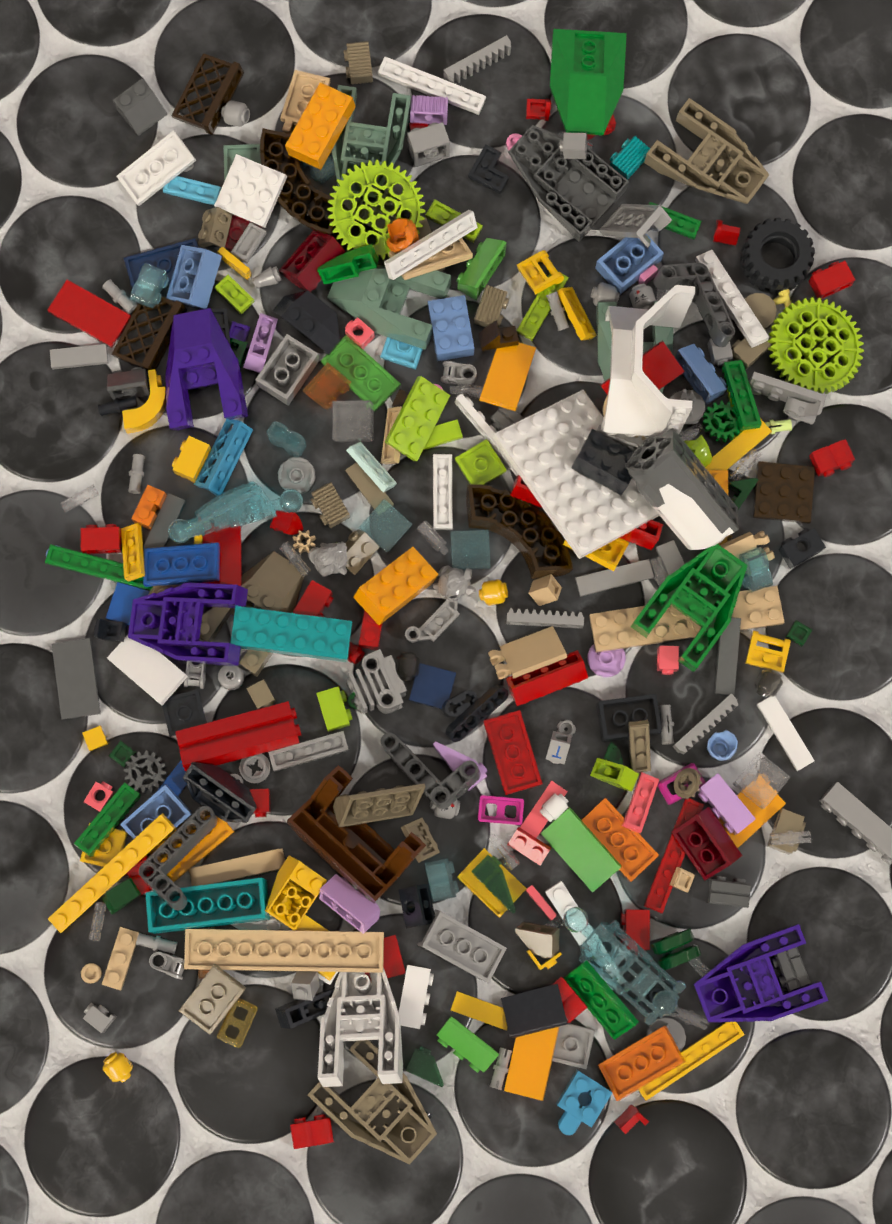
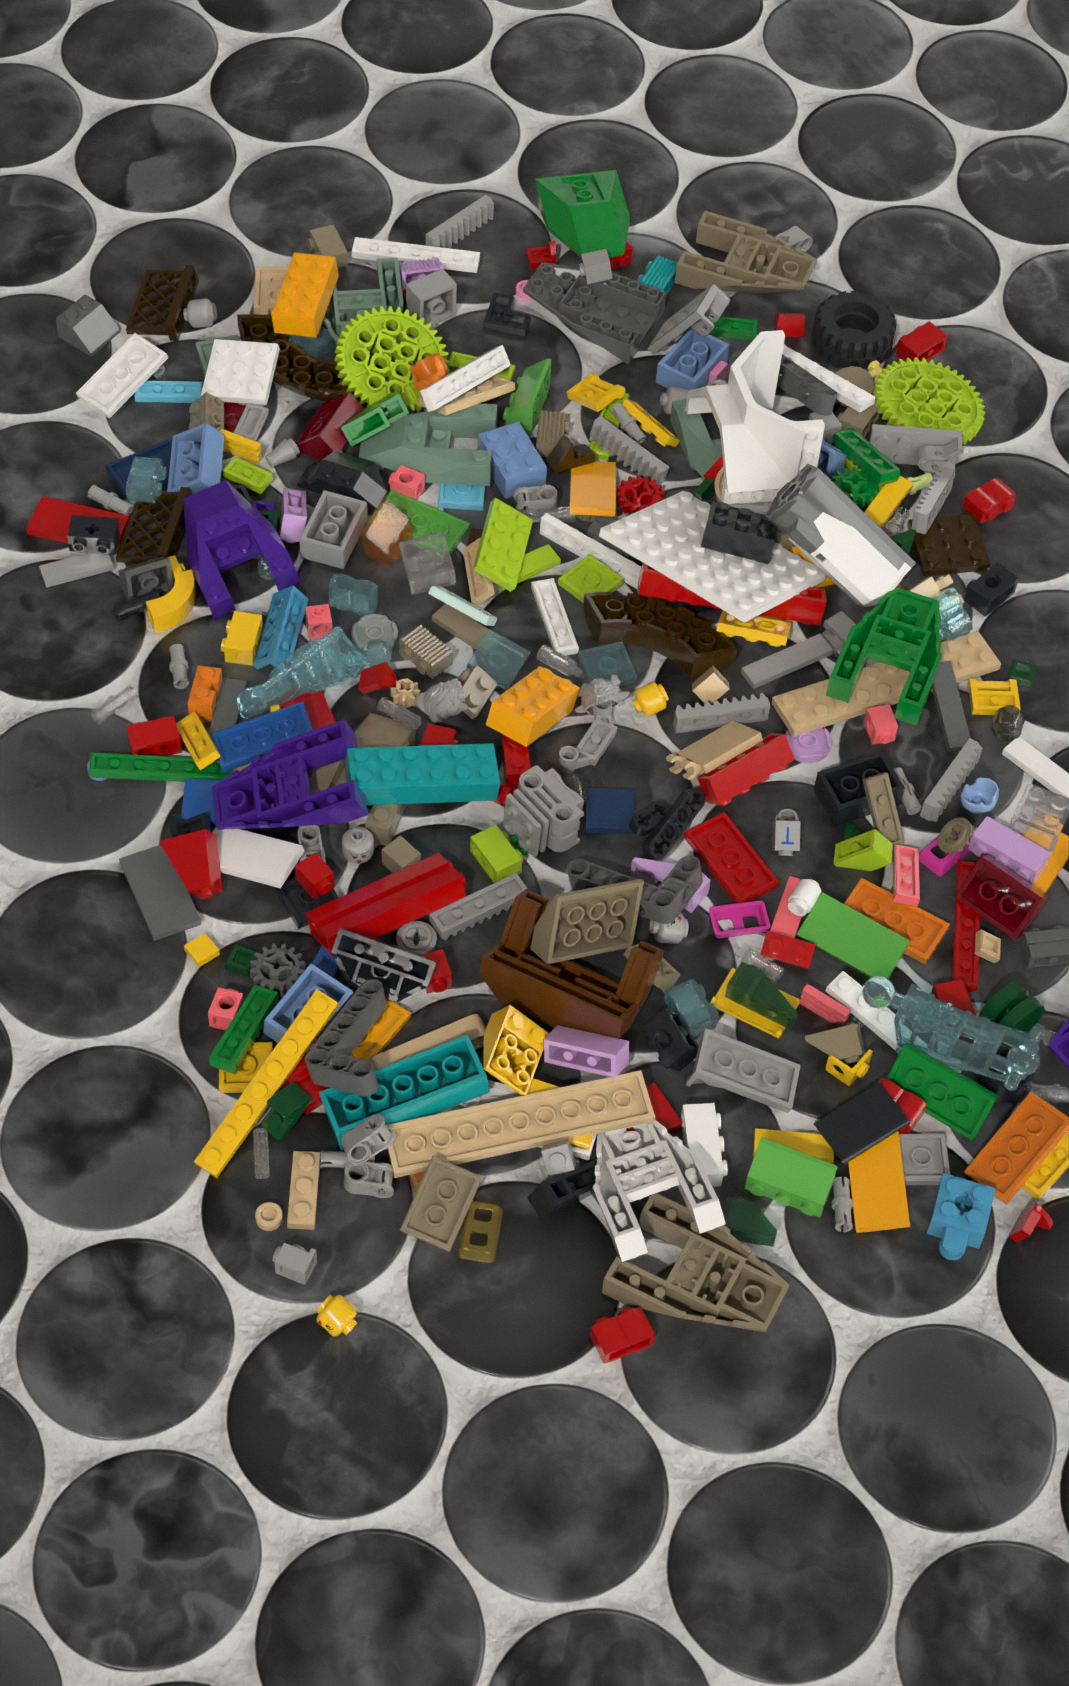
camera: 15 degrees left, 25 degrees down
none -> black brick [67,515,120,555]
none -> red slope [161,829,223,899]
none -> red brick [295,852,334,899]
none -> coral brick [305,604,333,643]
none -> light grey piece [341,1114,396,1165]
none -> light grey gear [589,416,669,486]
none -> red gear [616,475,665,514]
none -> dark green tile [695,477,714,501]
none -> light grey piece [776,226,813,252]
none -> light grey gear [912,467,955,534]

